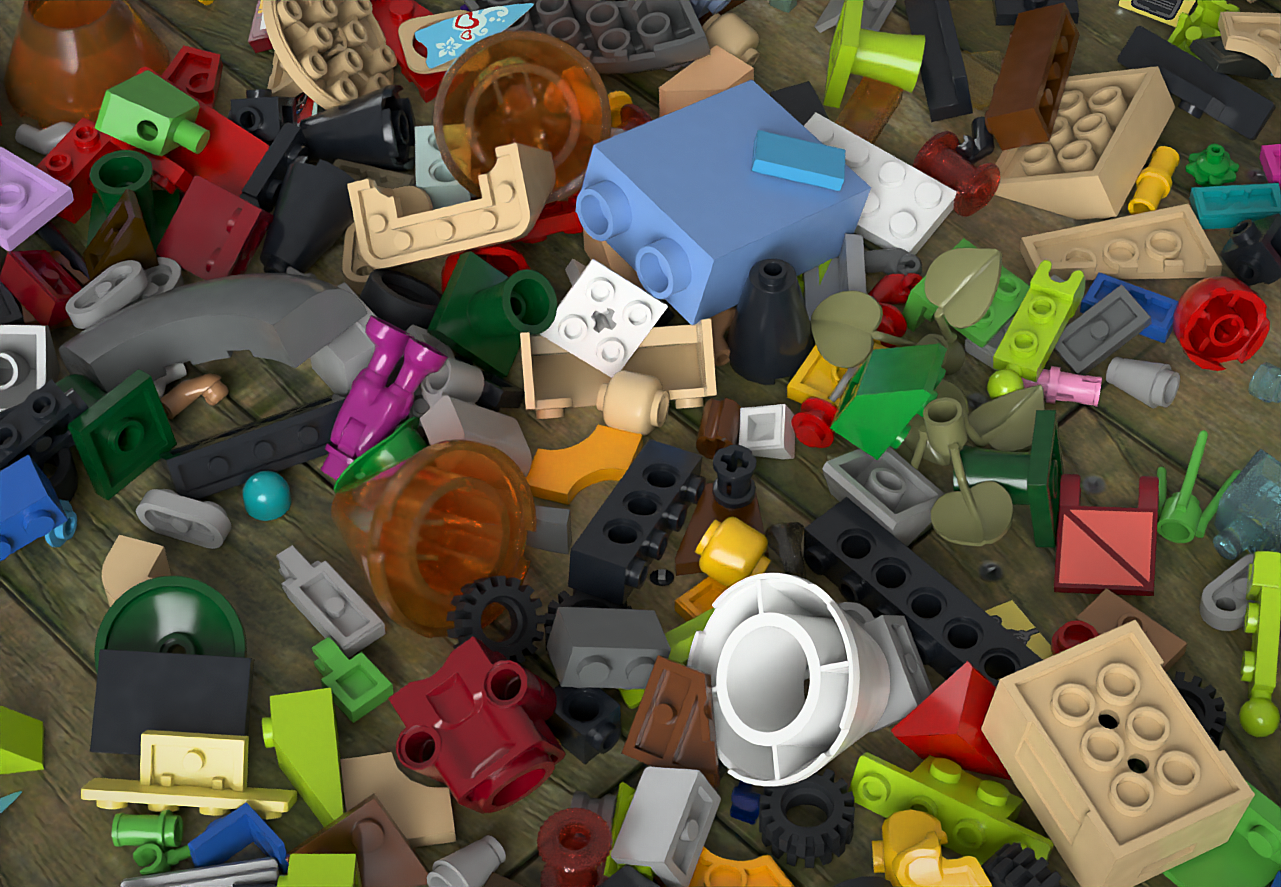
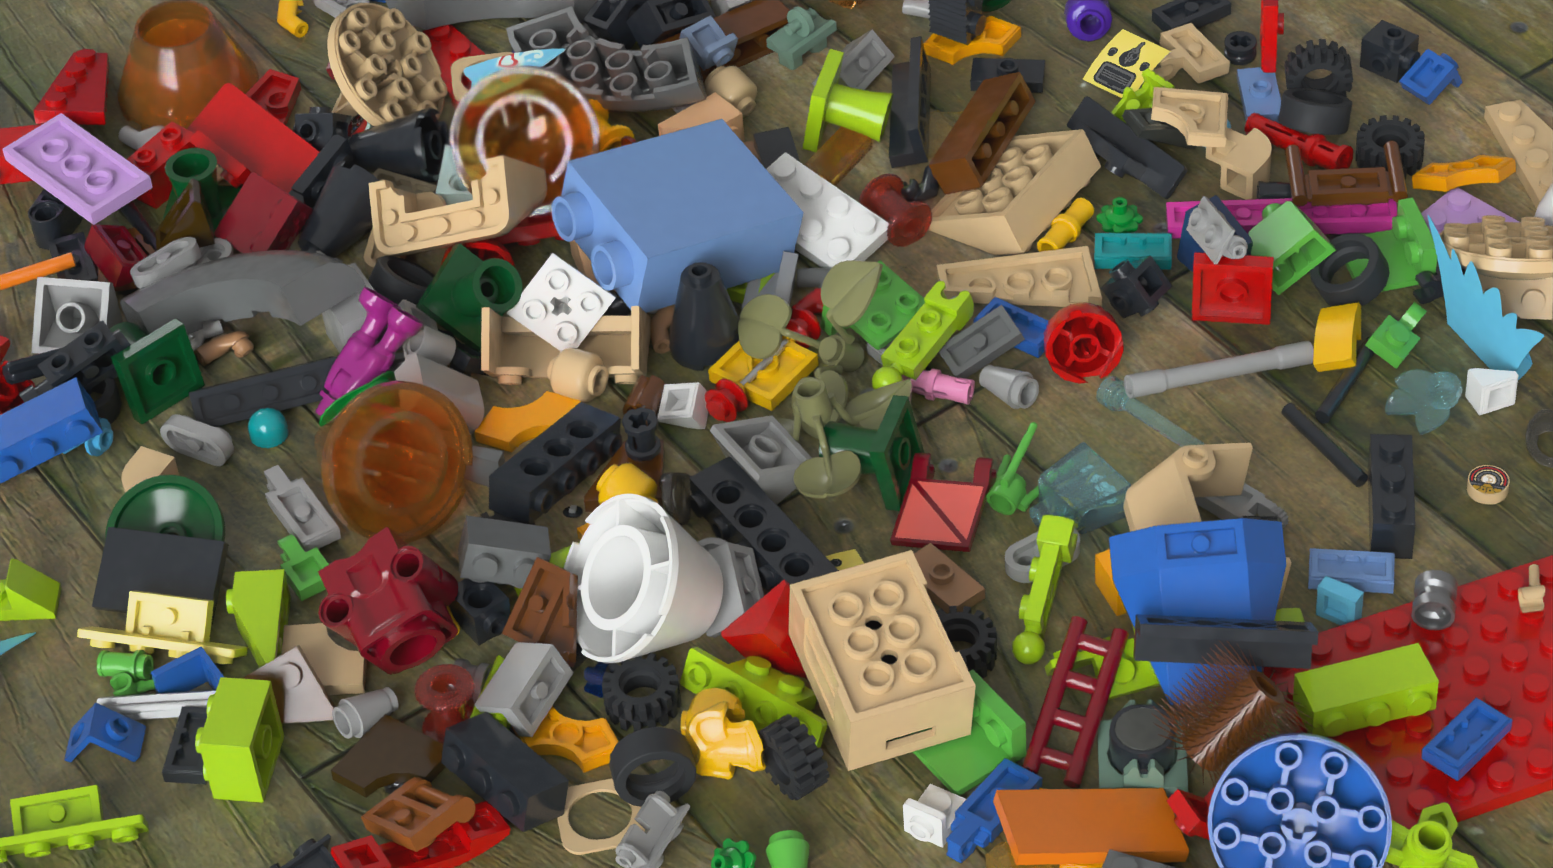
camera: 10 degrees right, 5 degrees down
bright green torso [95,70,210,156] -> none
black tyre [446,576,546,664] -> none
dark azure tile [751,130,846,191] -> none
green slope [830,343,947,460] -> none

